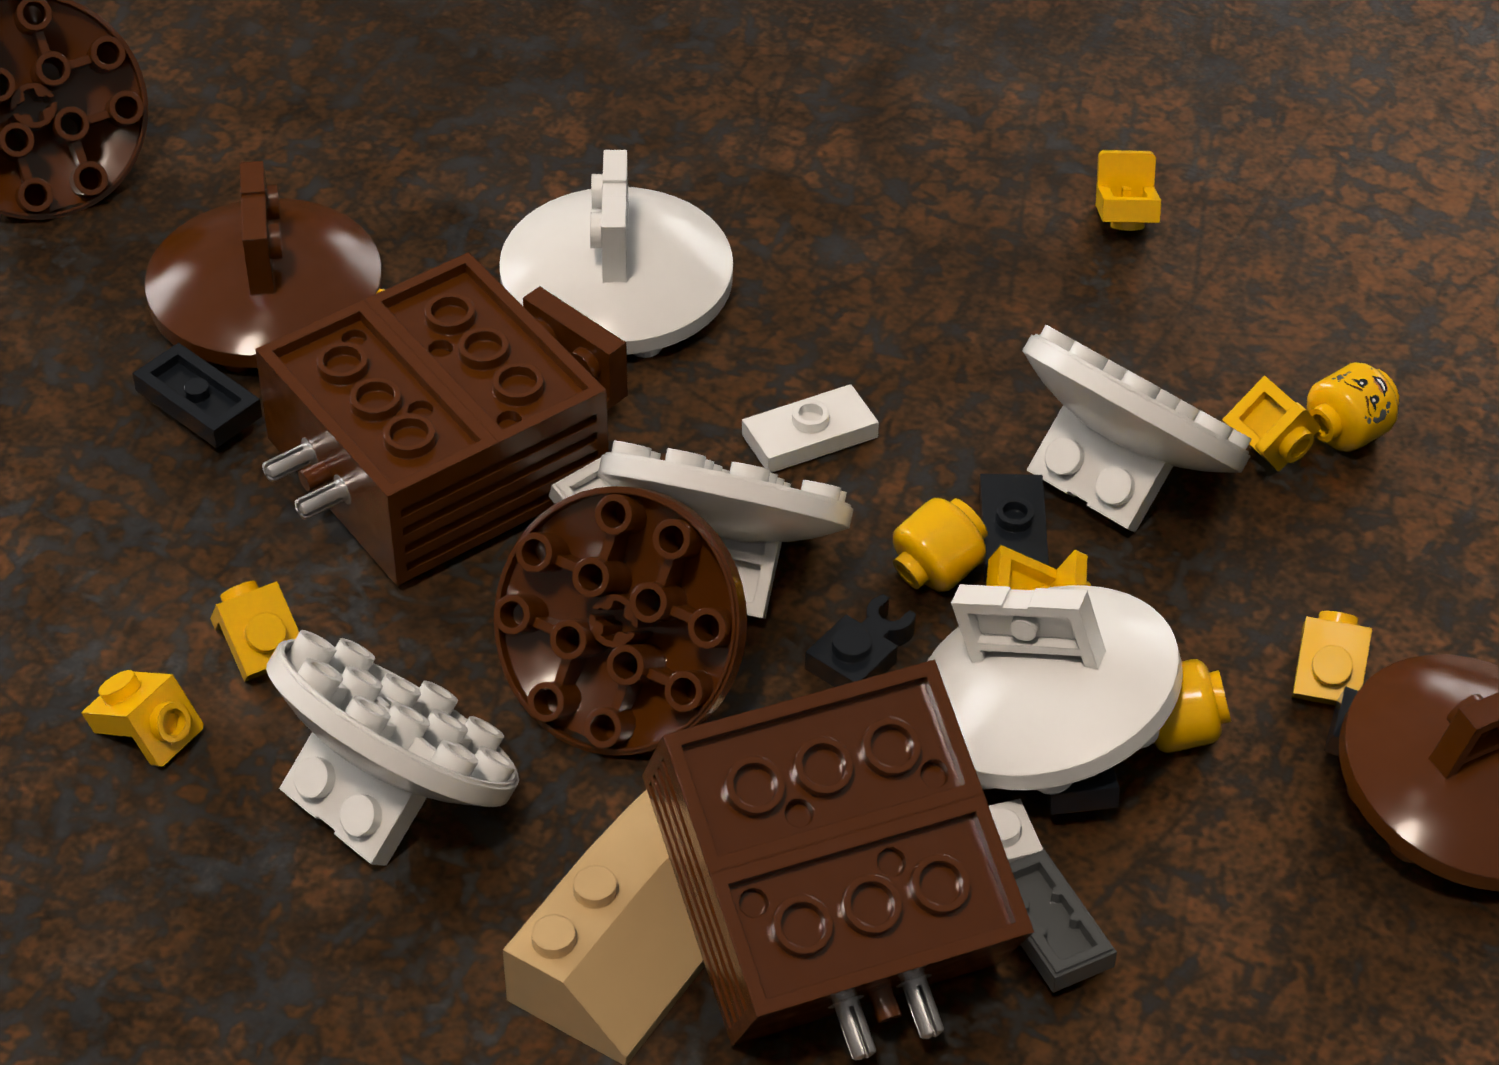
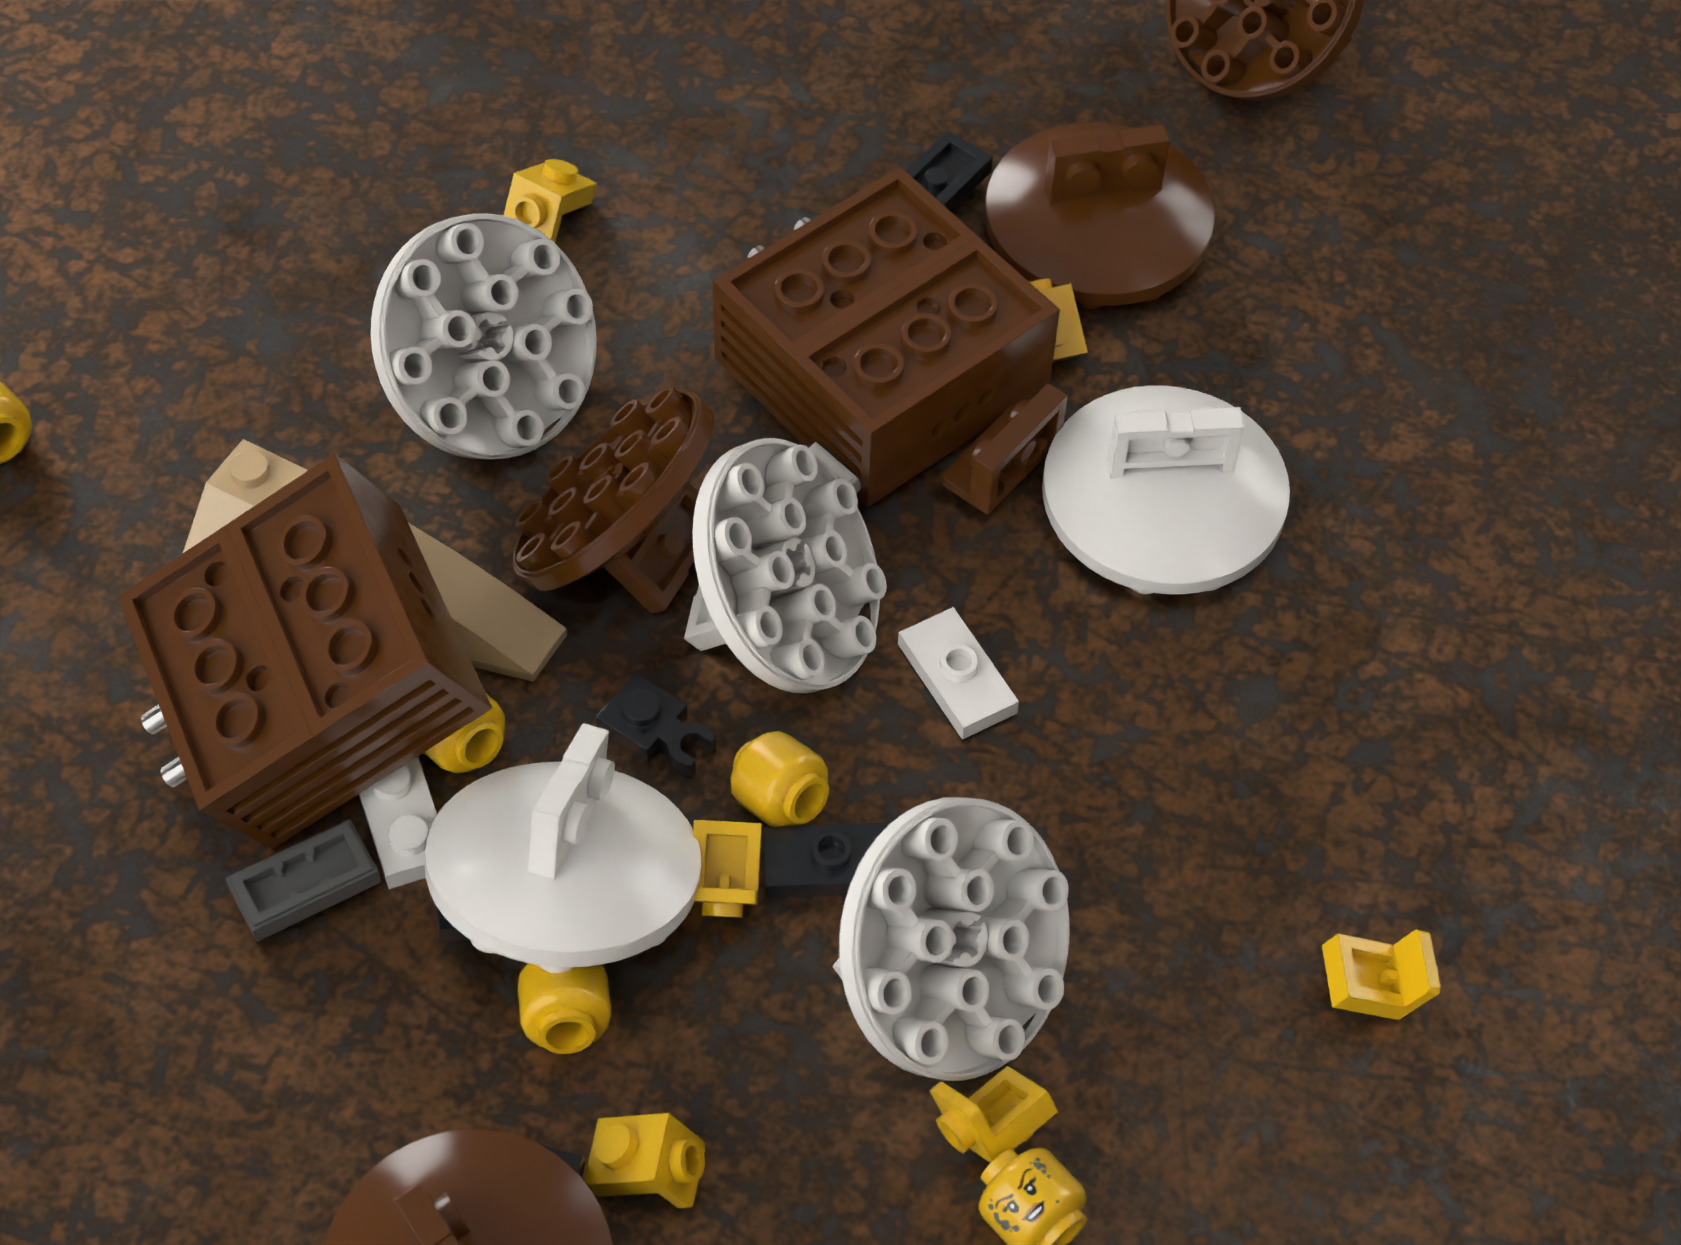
camera: 85 degrees right, 10 degrees up
yellow bracket [210,580,299,682] -> none

